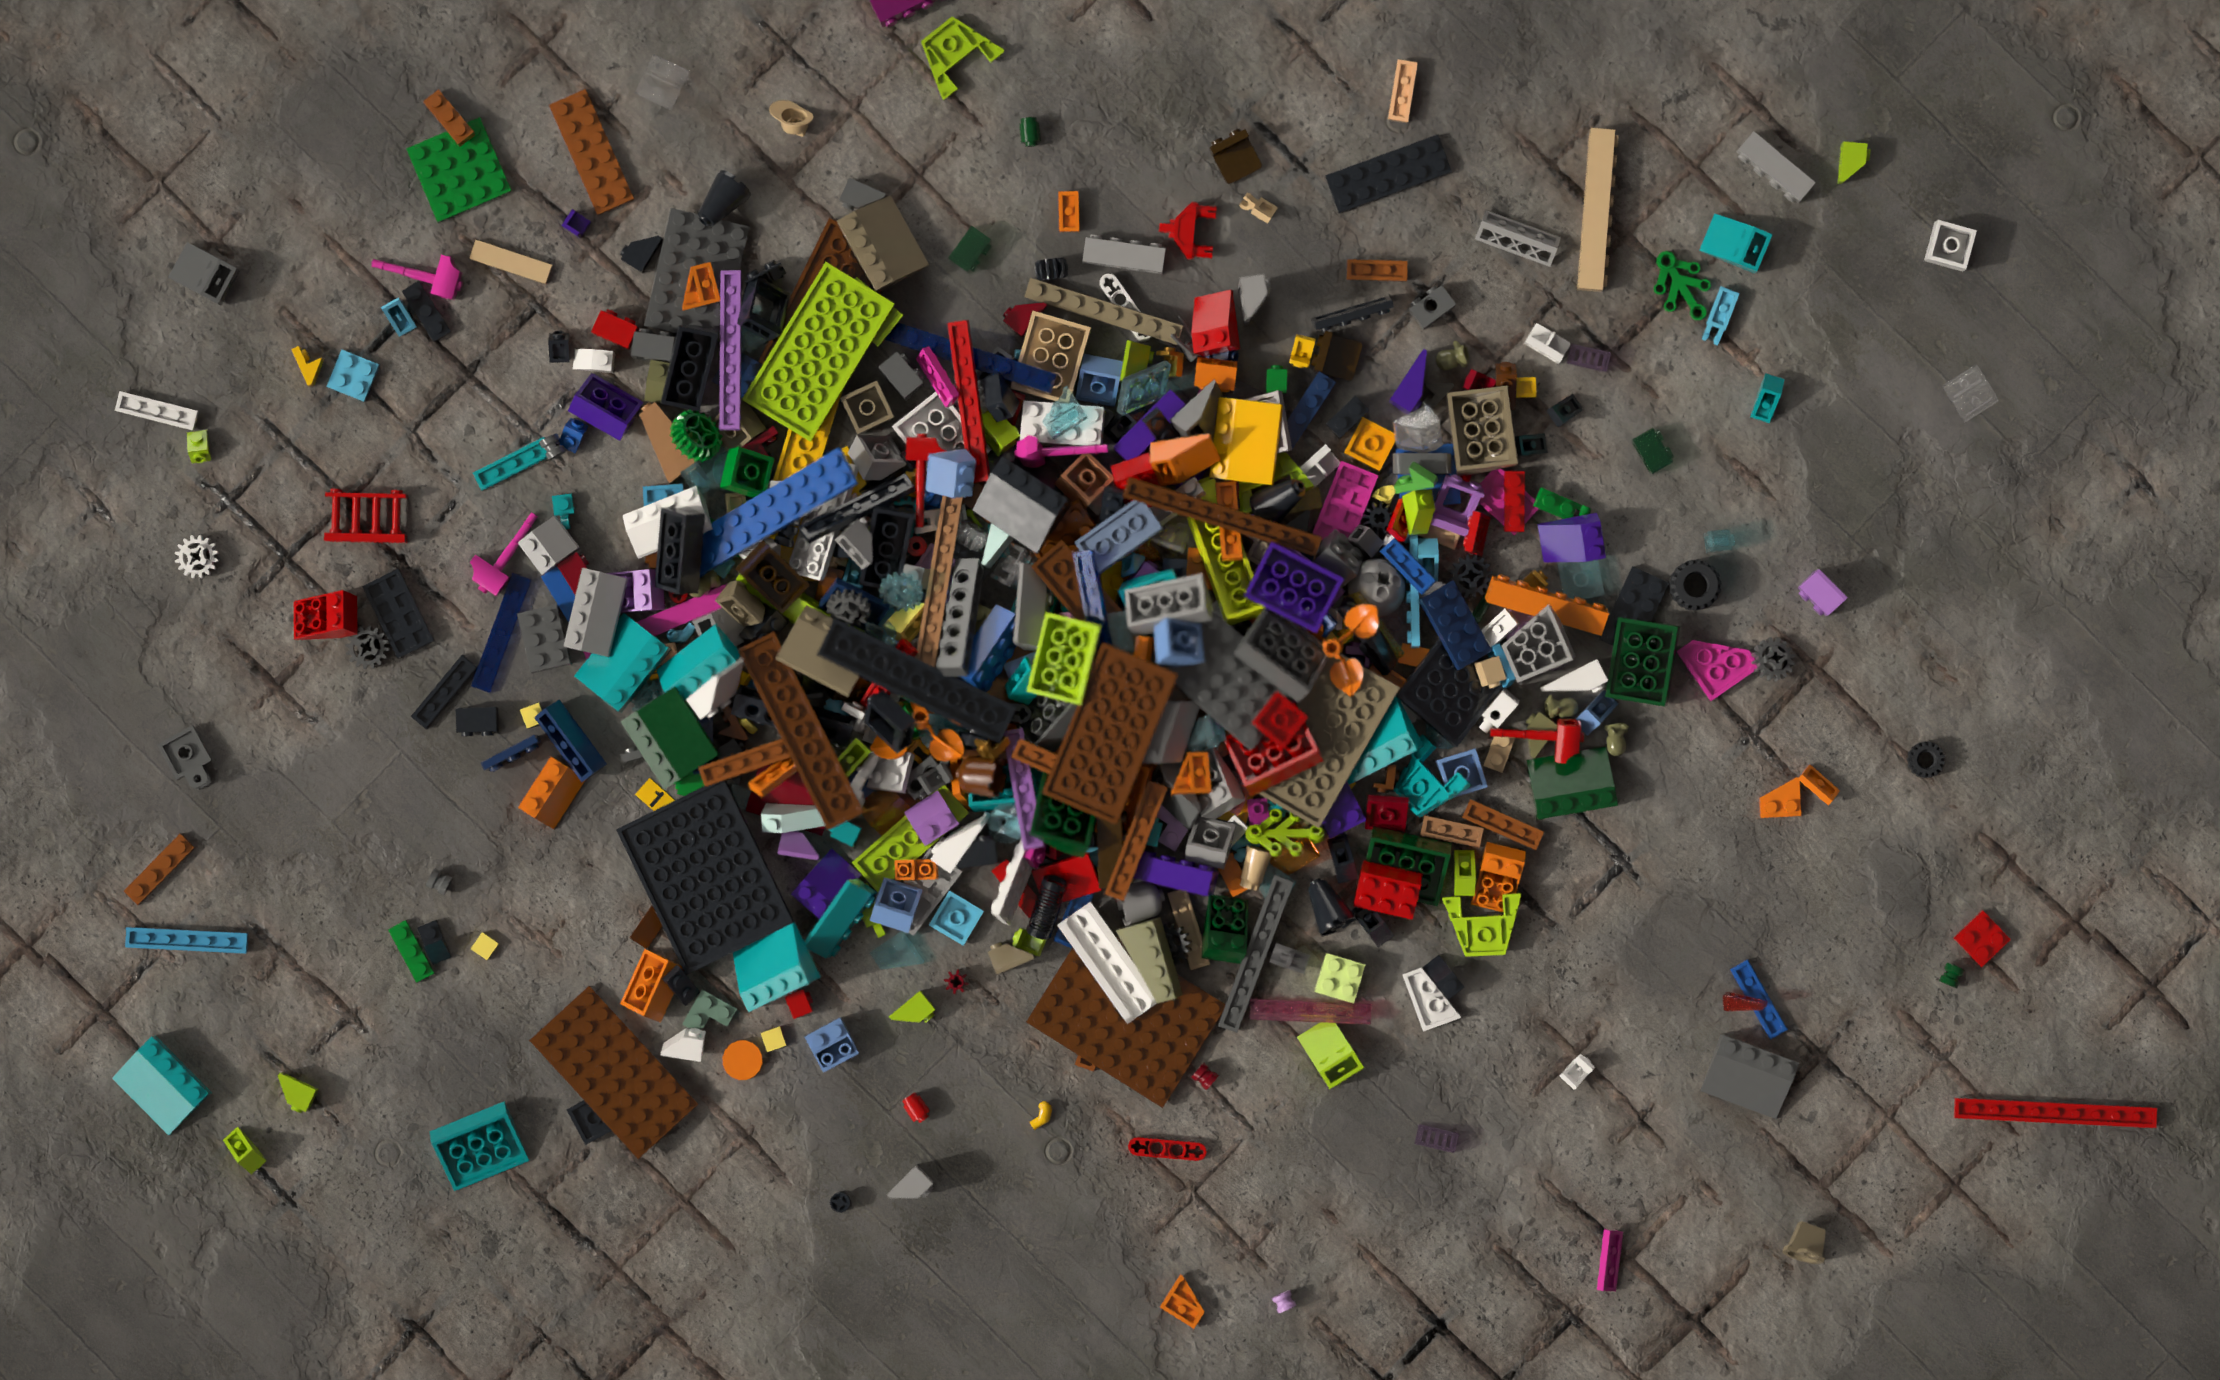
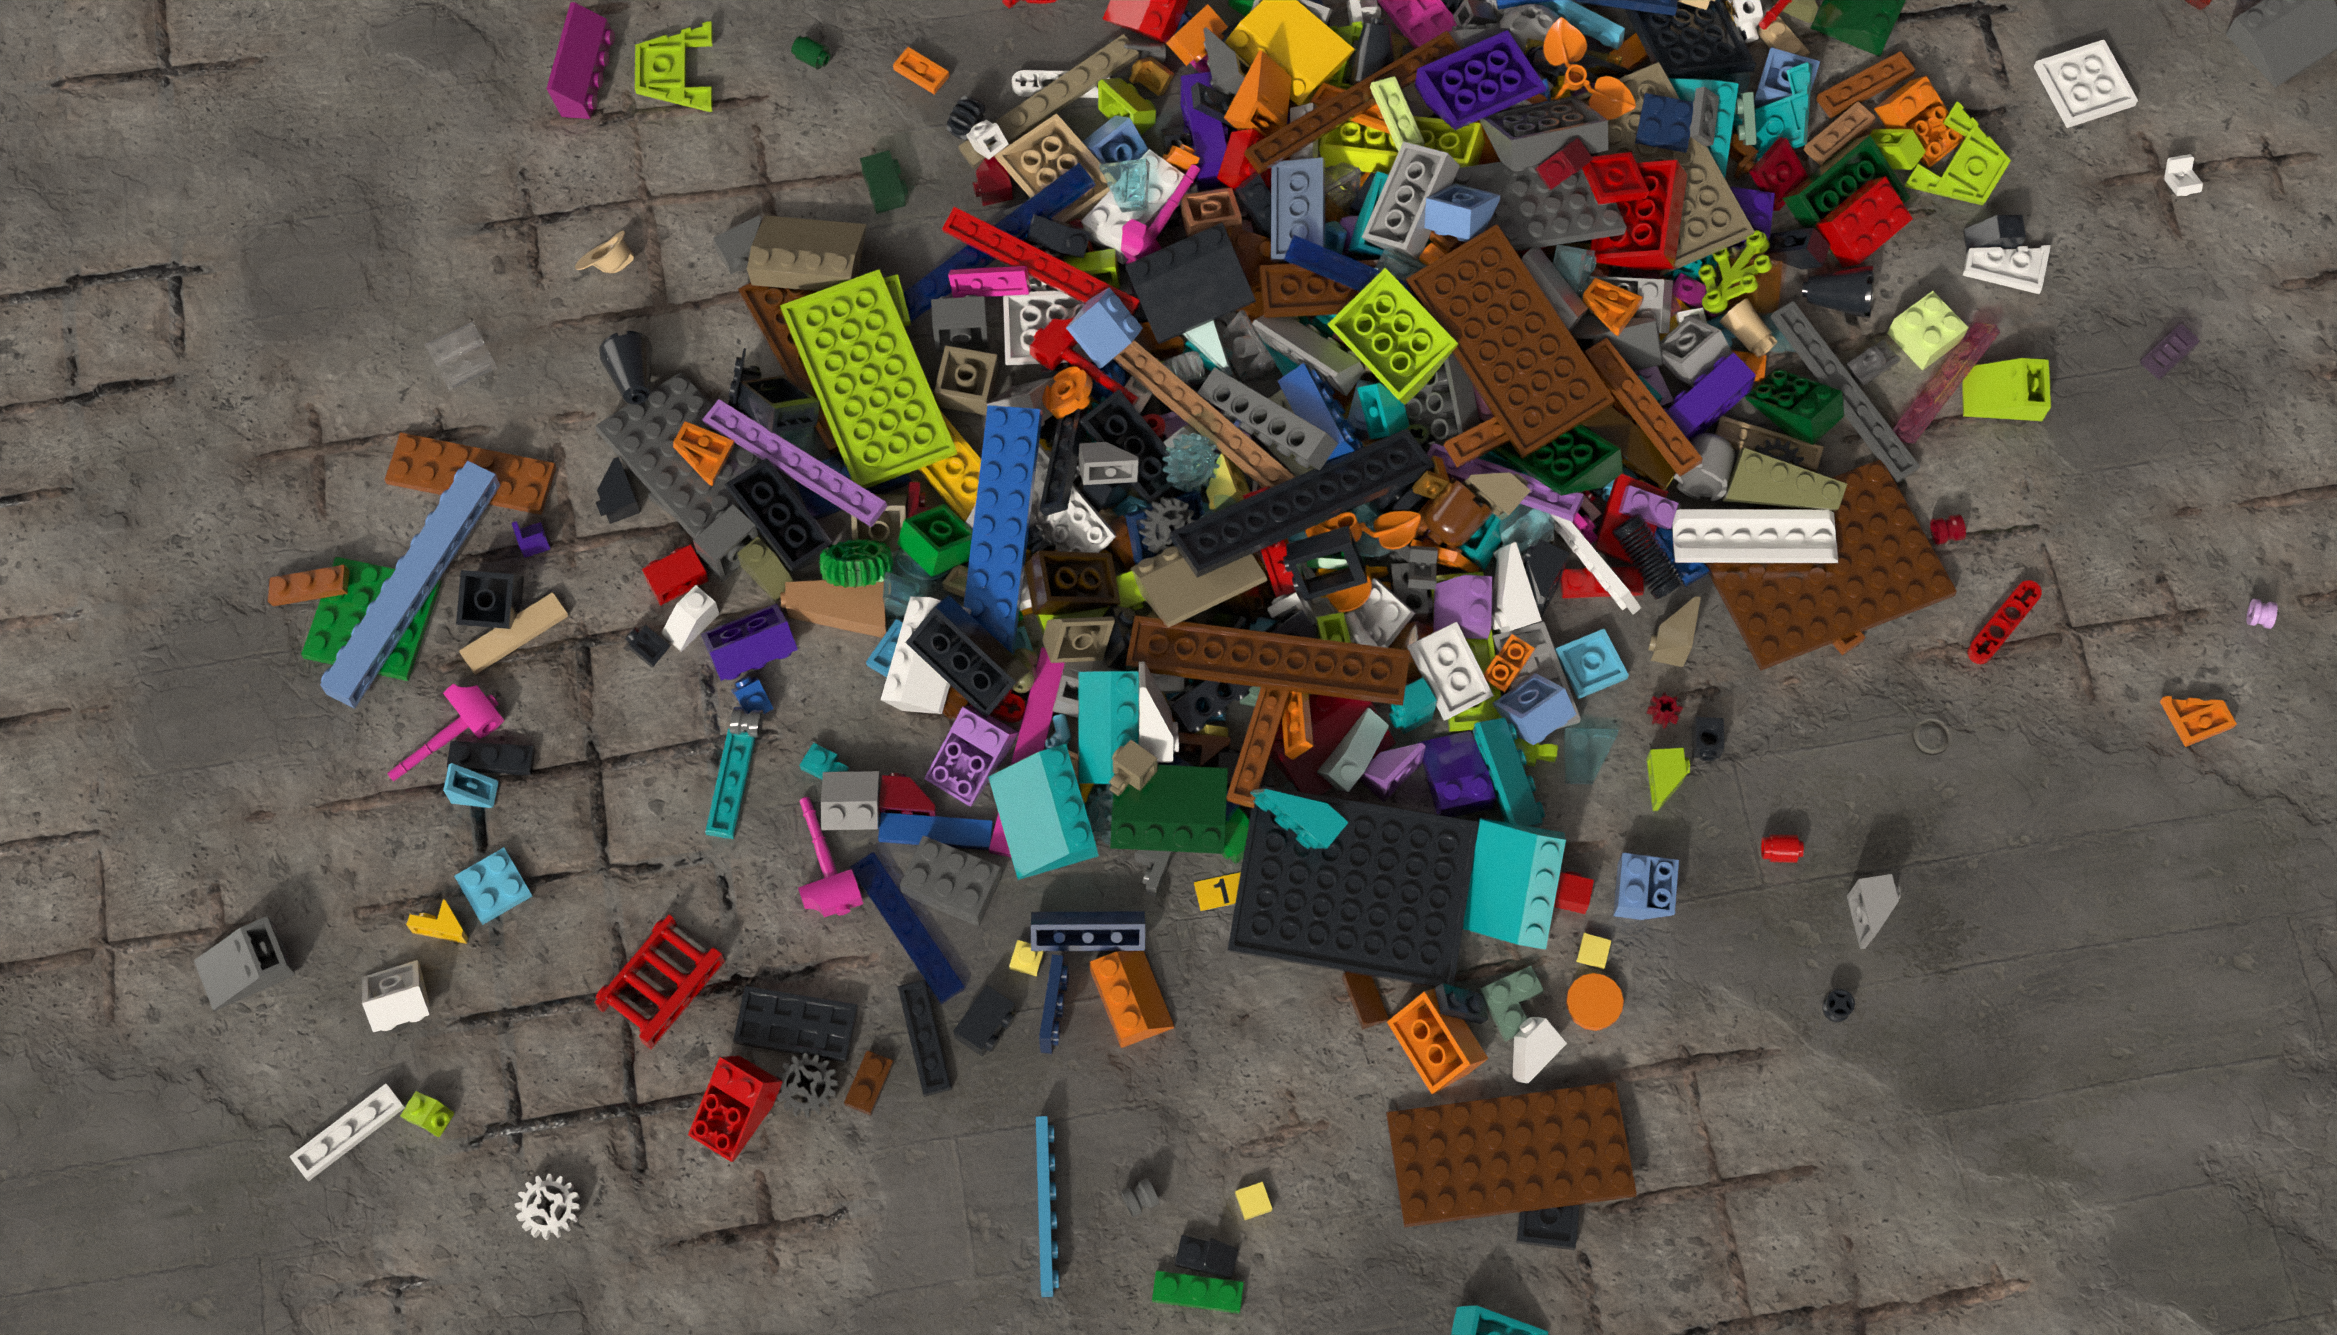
camera: 55 degrees left, 20 degrees down
light grey slope [564,568,628,657] -> none
lime bracket [1012,928,1047,956] -> none
yellow arm [1030,1101,1052,1130] -> none
light grey brick [1082,235,1166,274] -> none
clear light blue plate [1117,360,1171,416] -> none
black slope [1351,907,1394,948] -> none
none -> medium blue brick [320,461,500,709]
none -> white slope [362,960,430,1032]
none -> black slope [456,570,524,629]
none -> reddish brown plate [844,1050,894,1116]
none -> white brick [966,120,1009,159]
none -> dark azure plate [1036,1116,1059,1297]
none -> orange plate [1042,367,1092,419]
none -> dark tan brick [1109,740,1157,796]
none -> orange slope [1162,144,1200,174]
none -> teal slope [1250,789,1348,849]
none -> yellowish green tile [1370,76,1425,152]
none -> white plate [1407,622,1494,720]
none -> dark tan slope [1462,472,1531,521]
none -> dark red slope [1535,138,1593,191]
none -> medium lavender plate [1619,485,1678,529]
none -> dark blue plate [1635,93,1693,153]
none -> dark grey plate [1690,87,1719,146]
none -> black brick [1691,717,1724,761]
none -> sand green plate [1734,92,1756,145]
none -> white plate [2034,40,2138,128]

